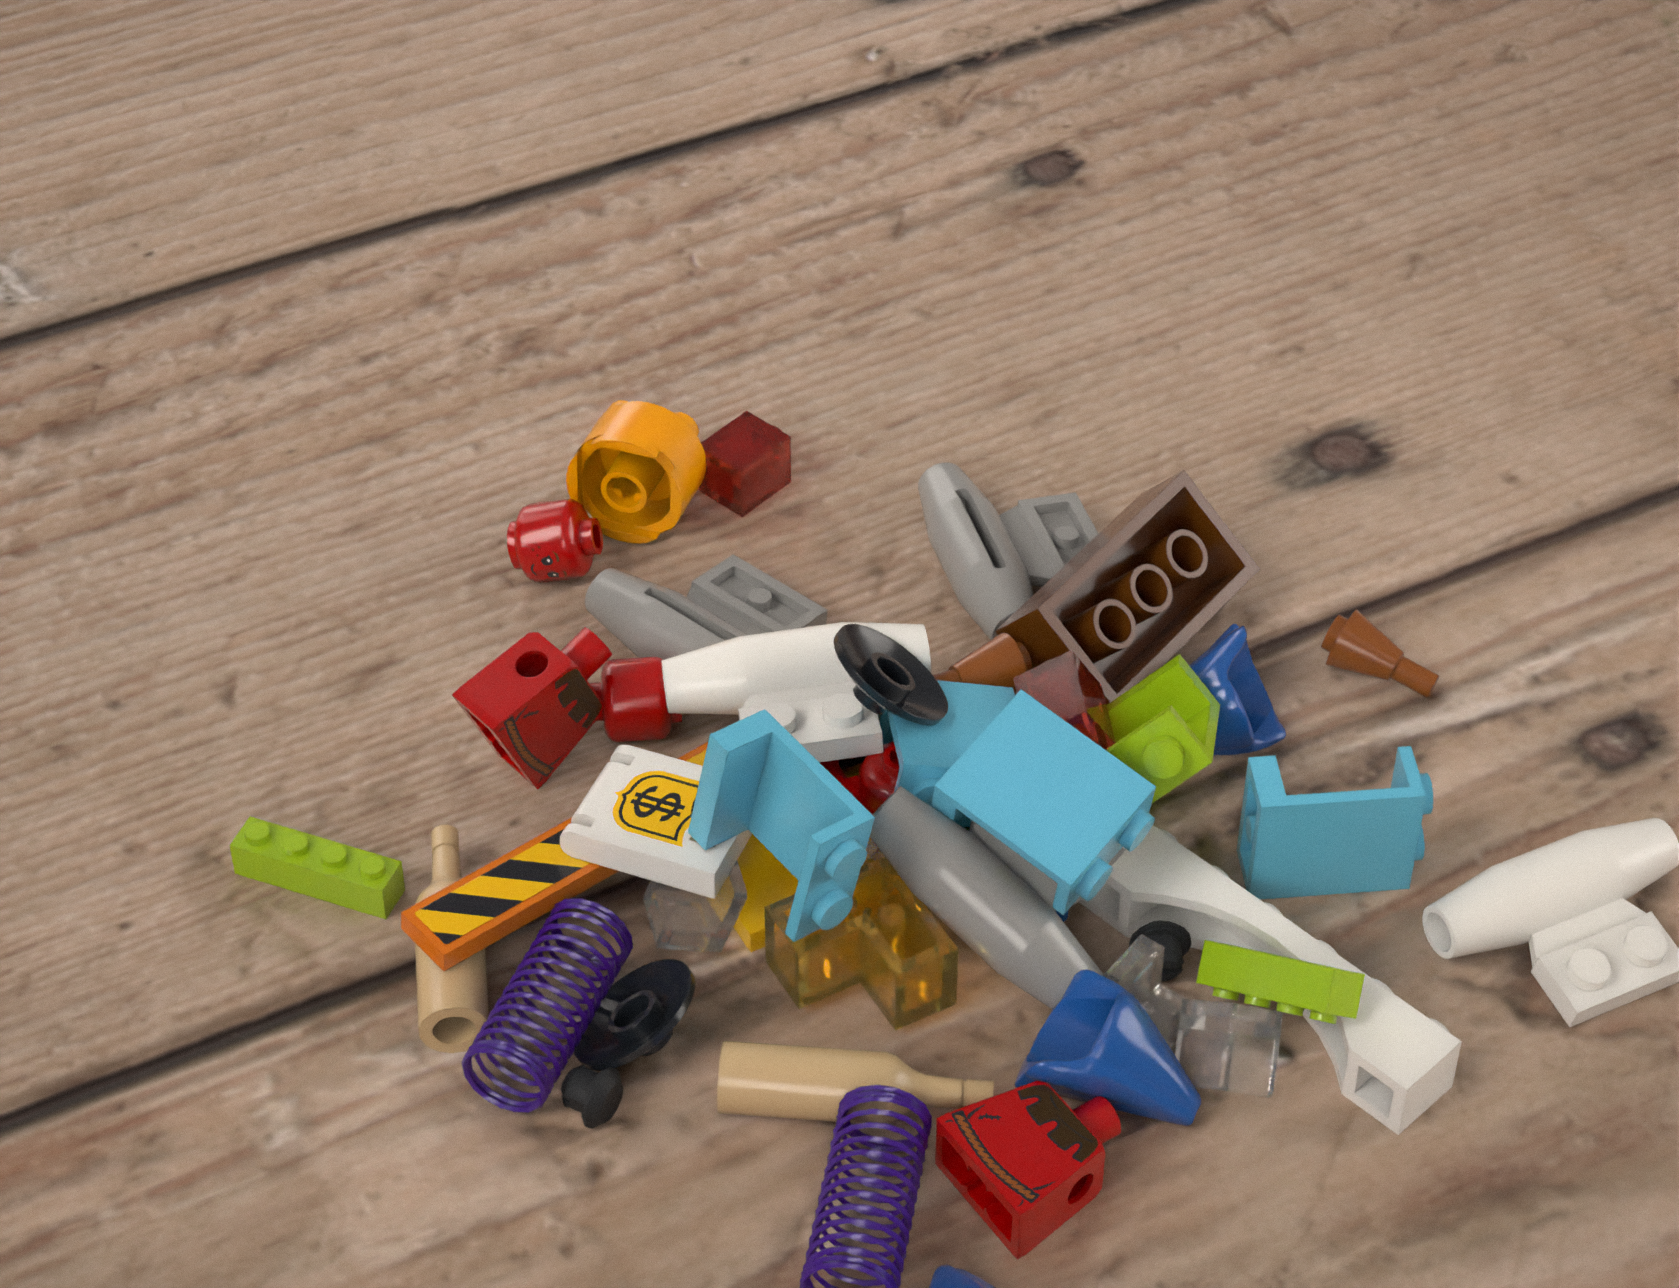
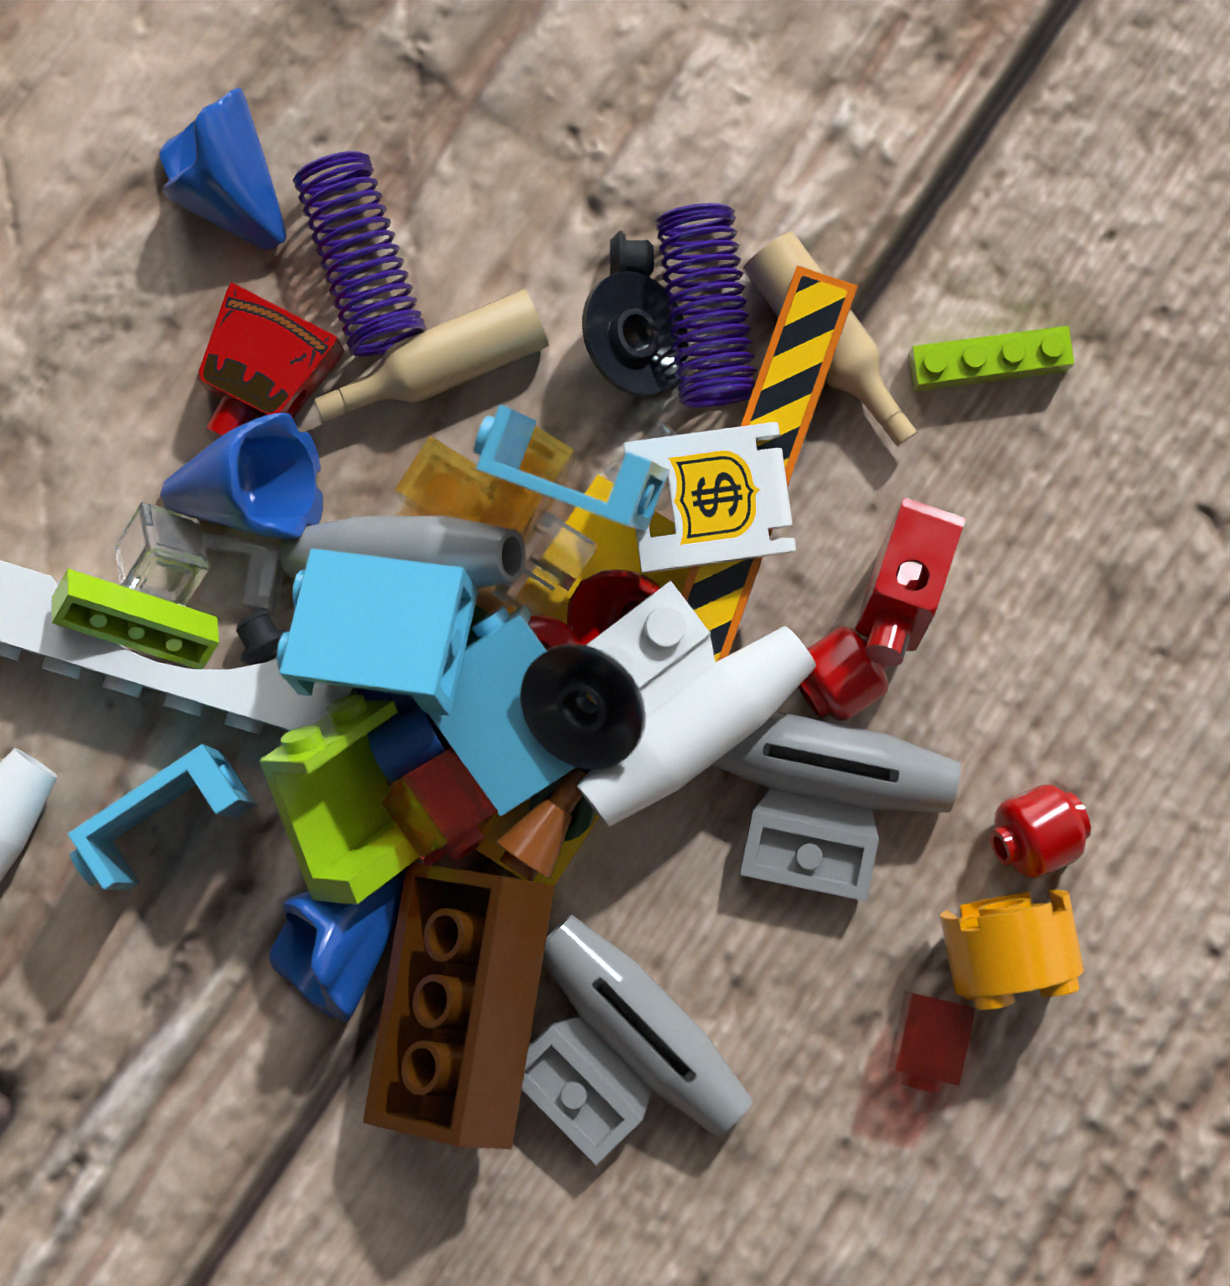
camera: 150 degrees right, 40 degrees up
dark orange cone [1321,609,1440,698] -> none

